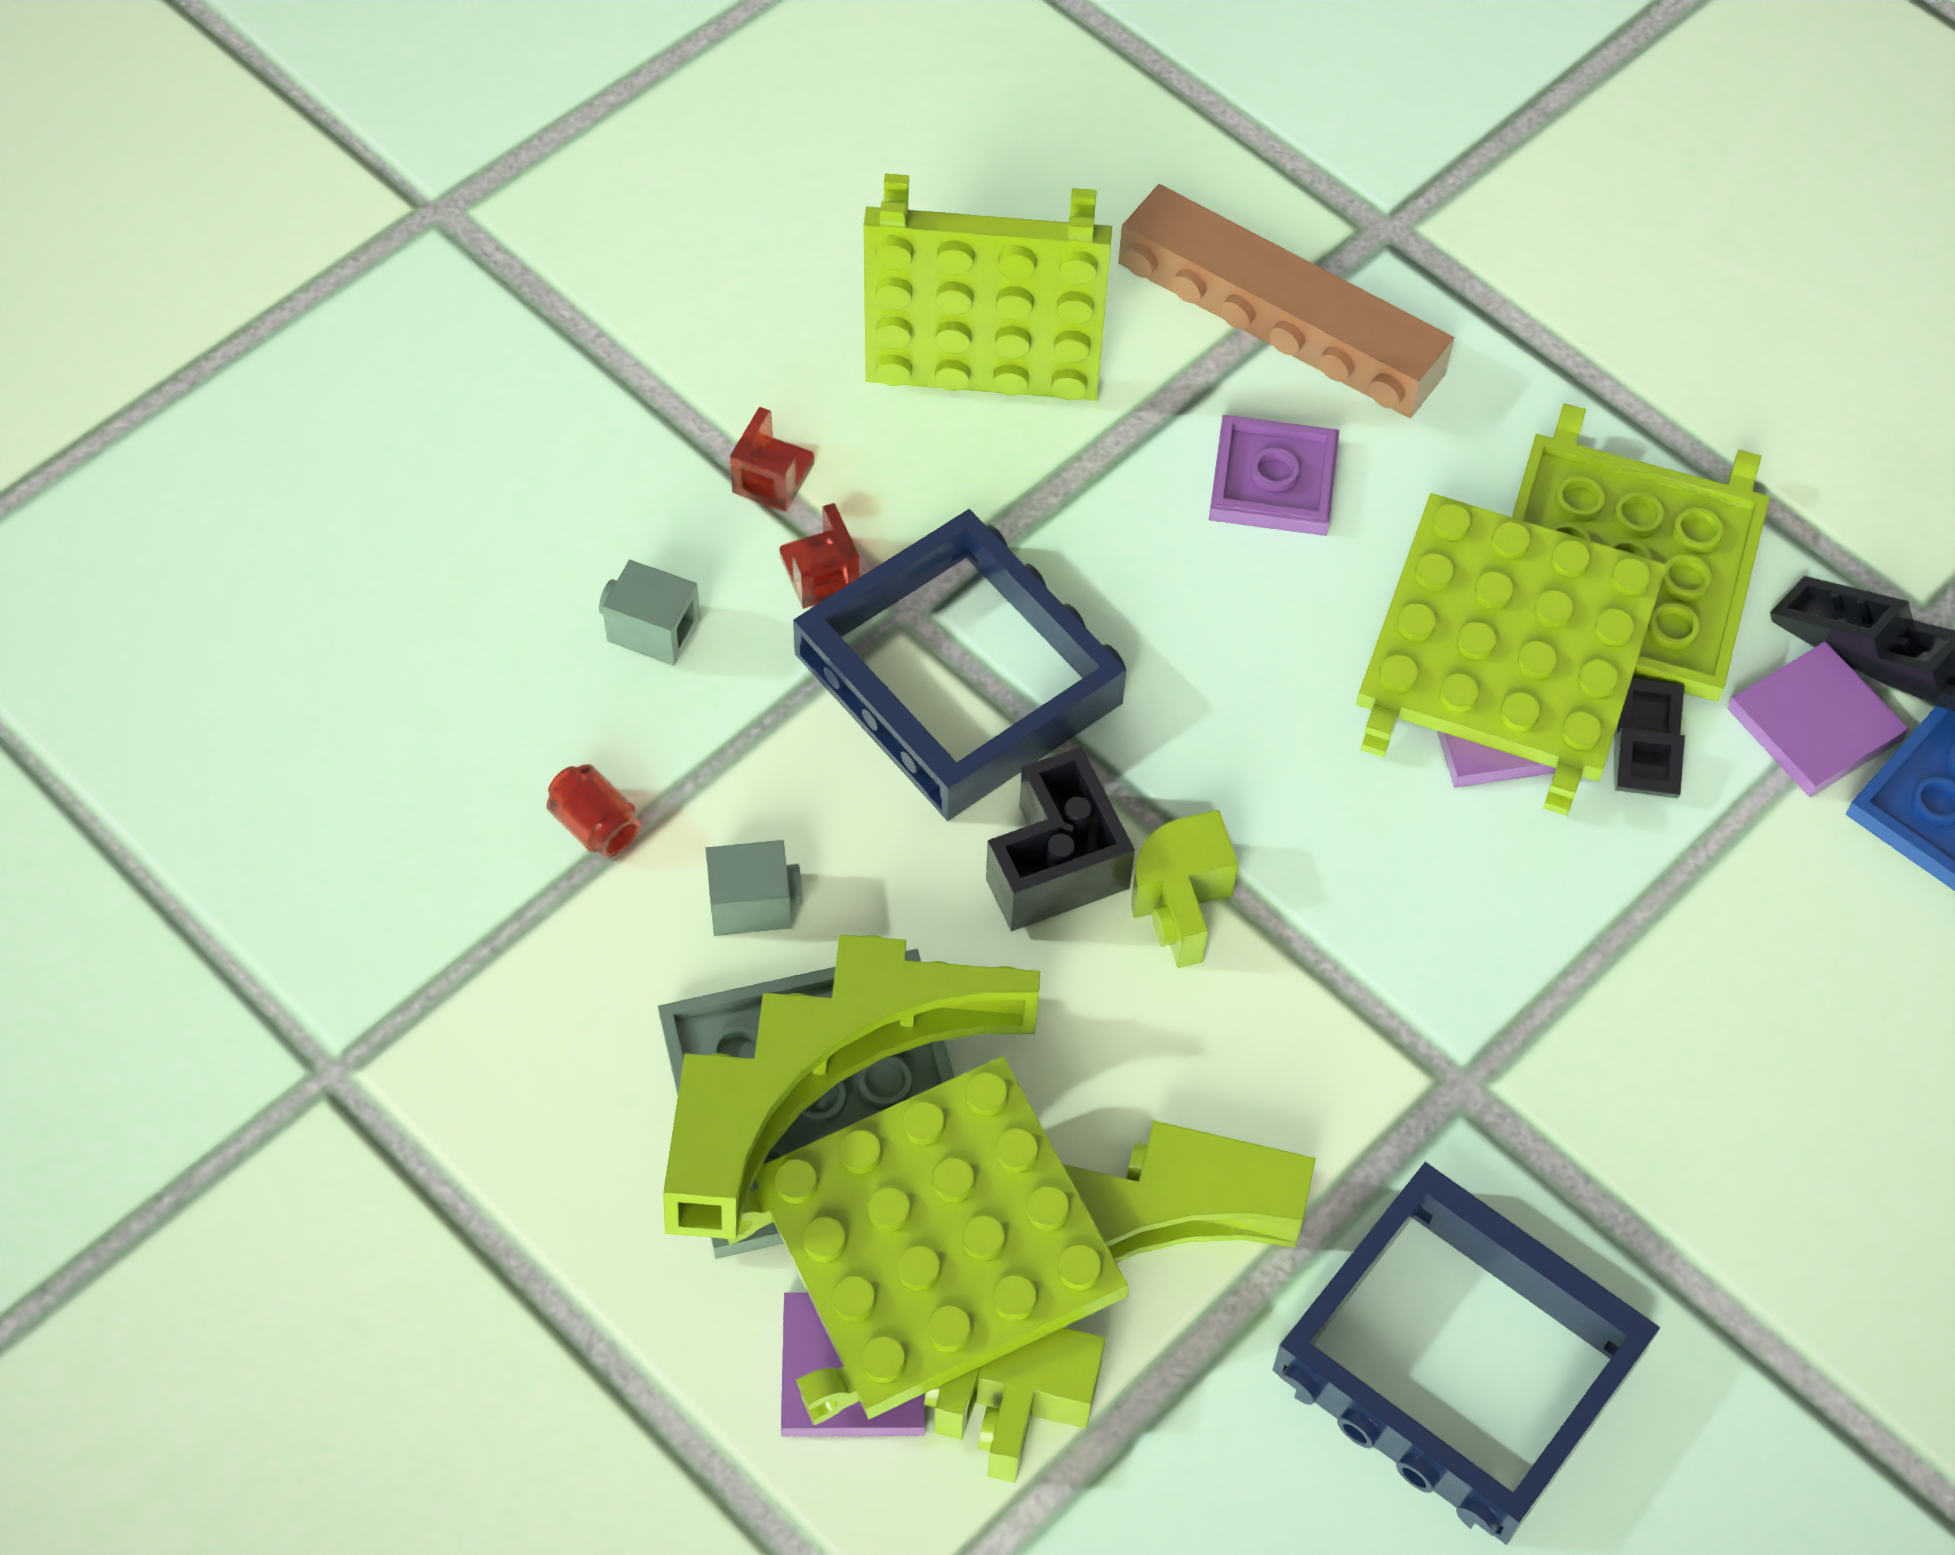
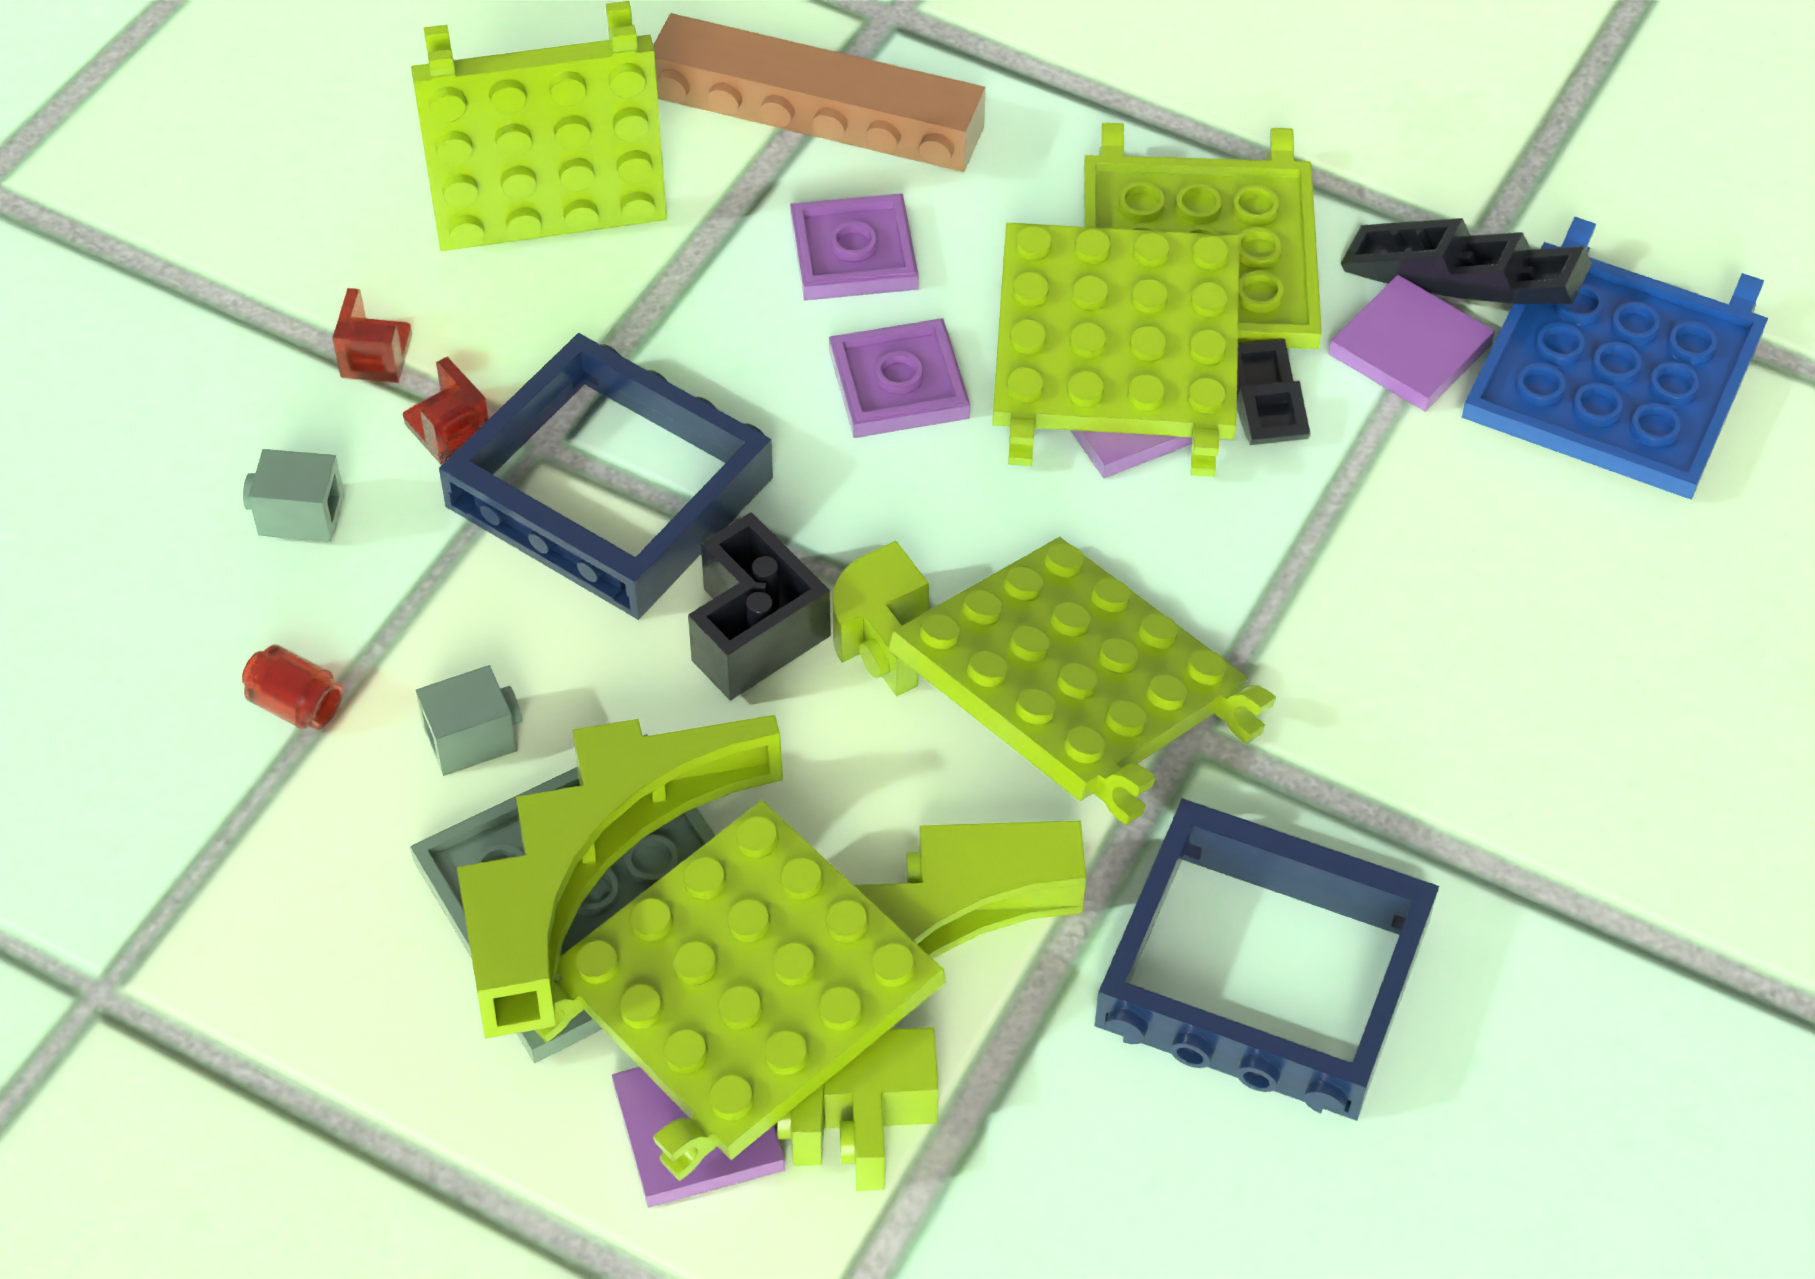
camera: 15 degrees left, 5 degrees down
none -> medium lavender tile [829,318,971,438]
none -> lime plate [888,536,1276,825]

